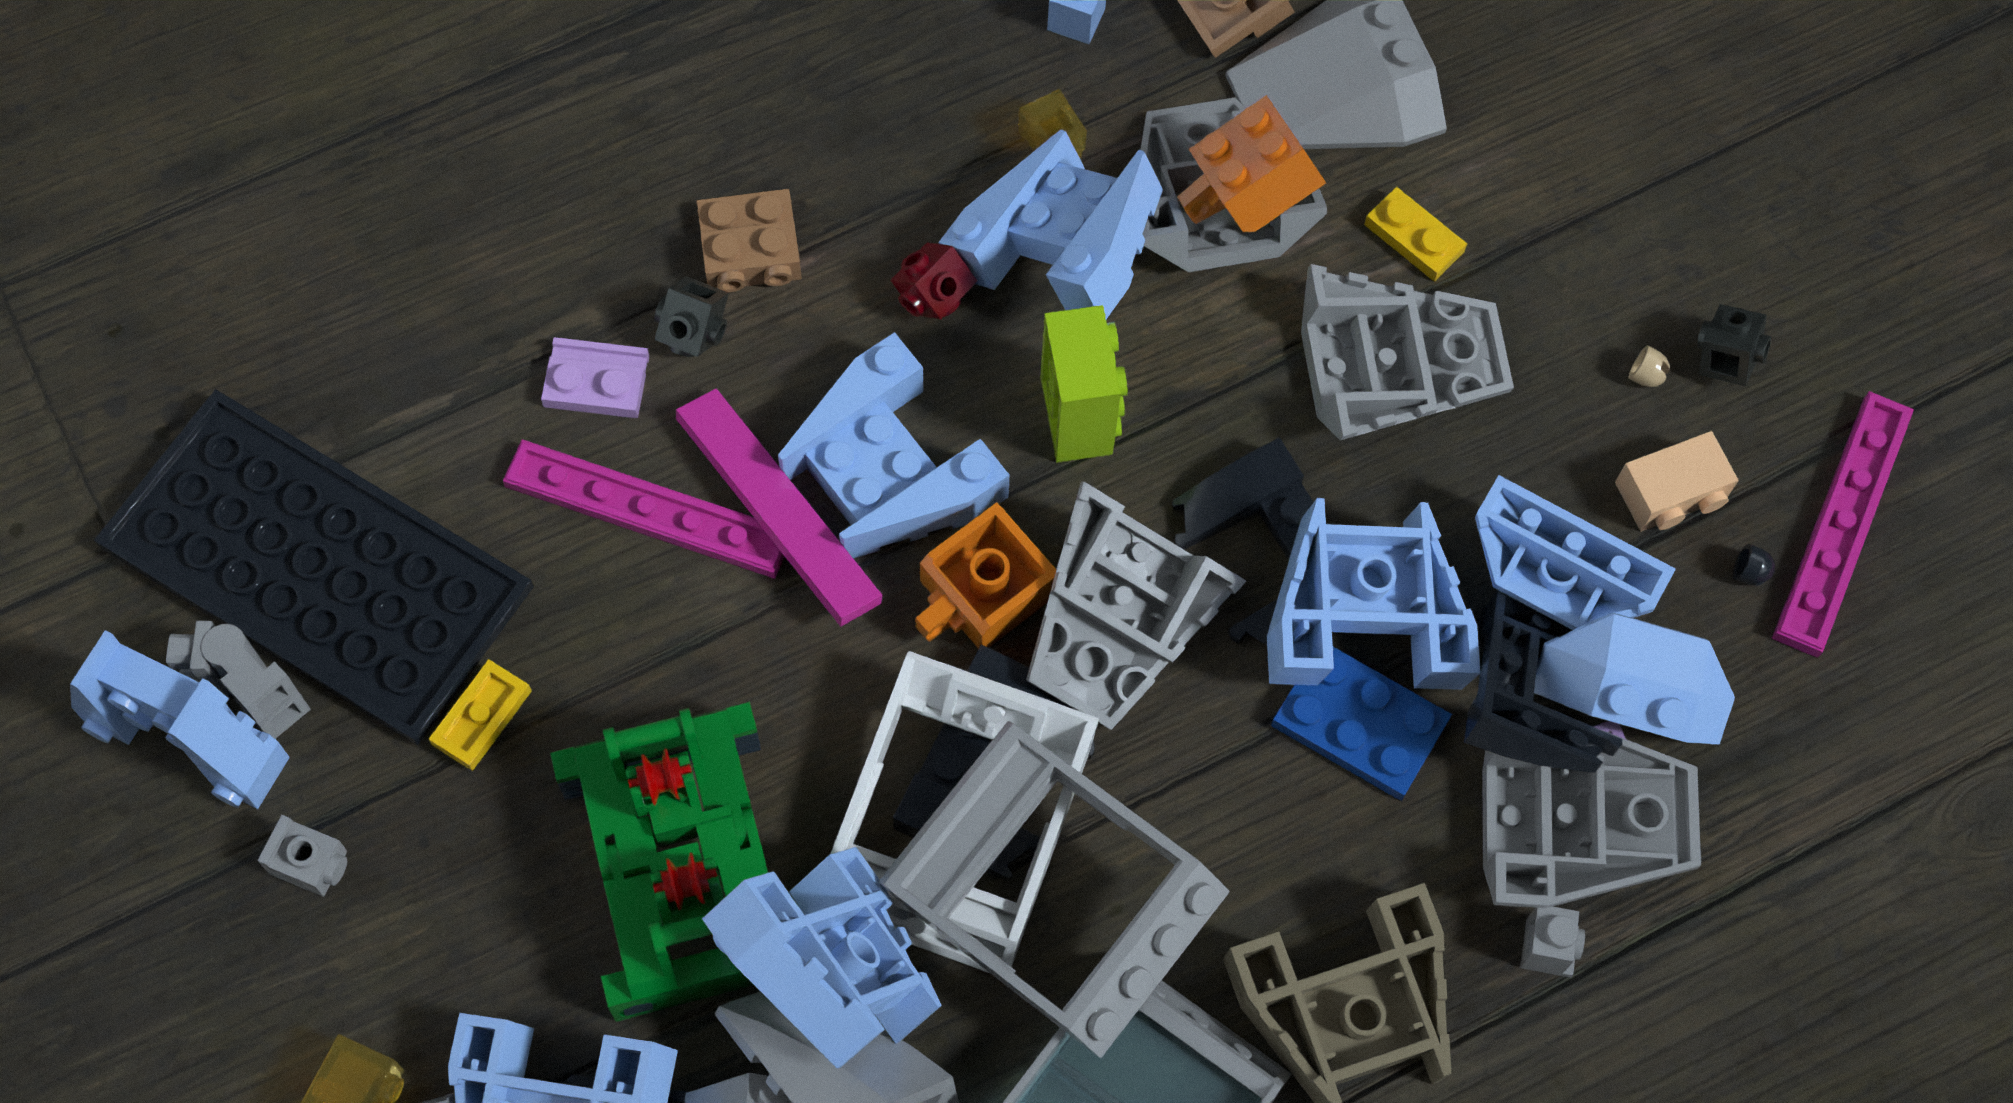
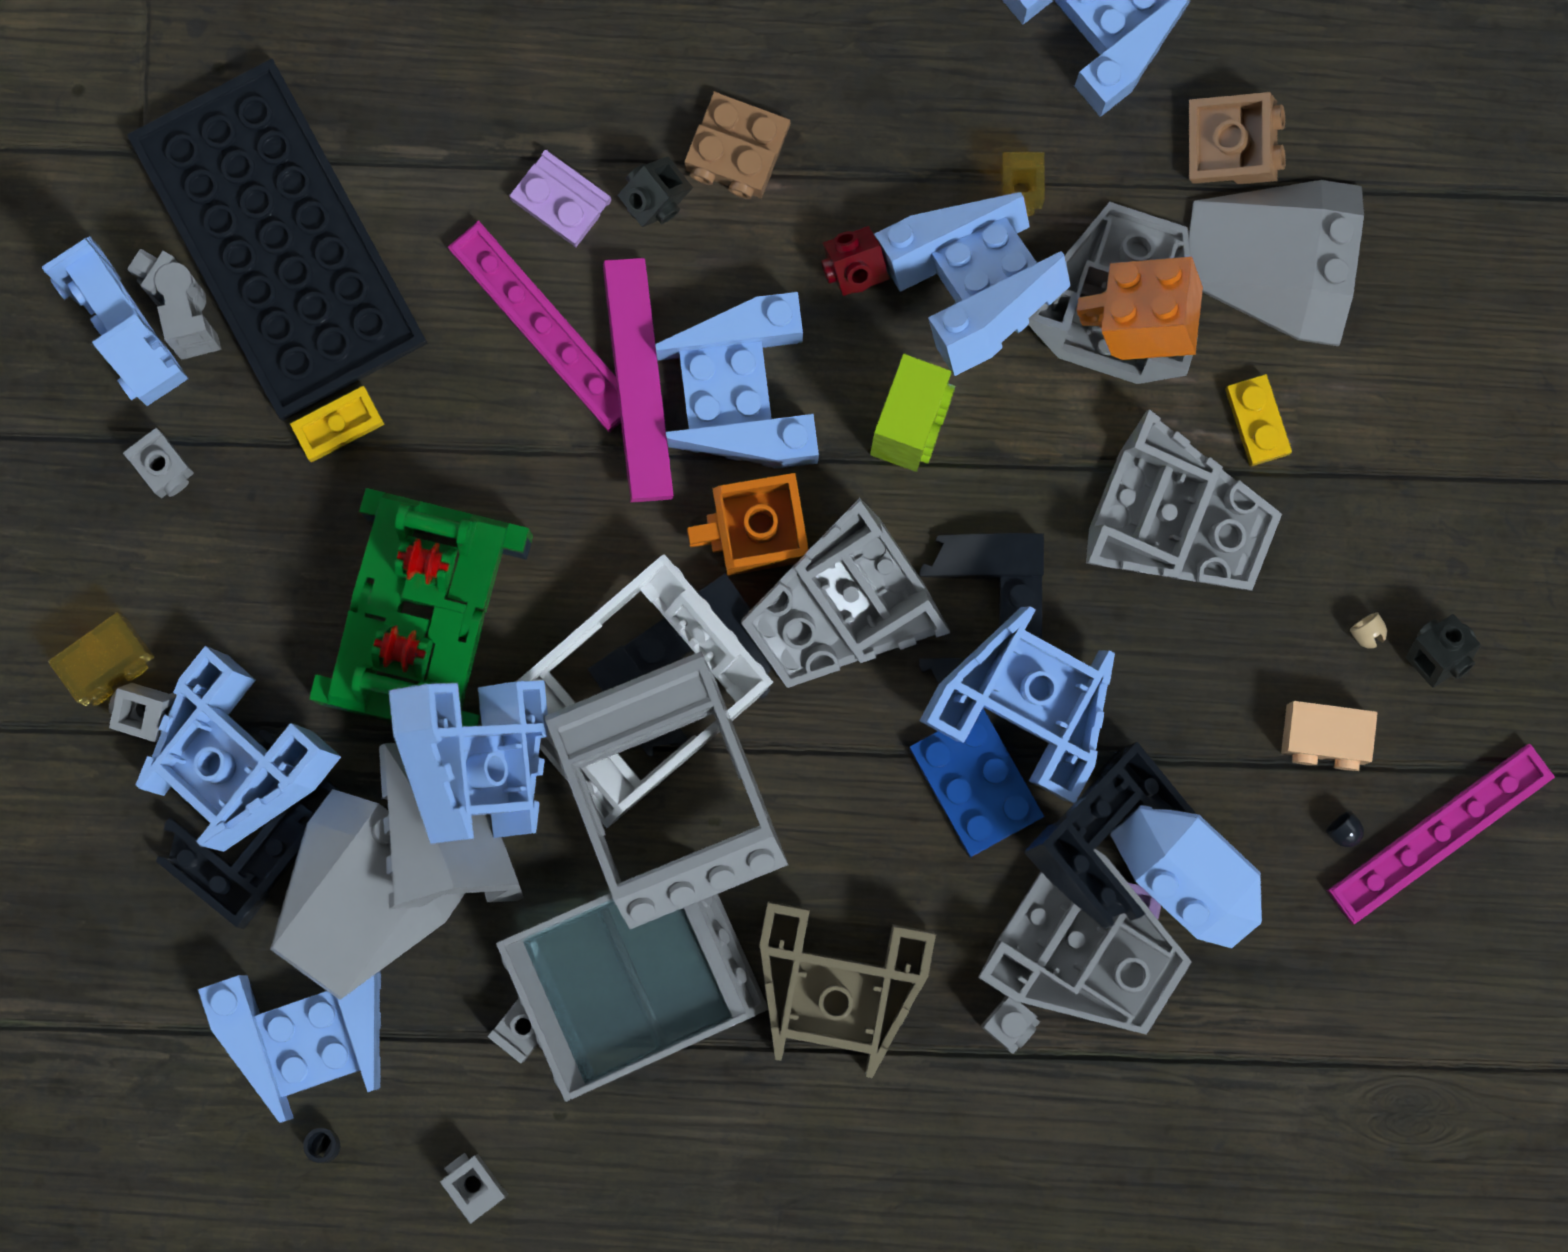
camera: 30 degrees right, 15 degrees up
light blue wedge [1475,475,1675,630] -> none

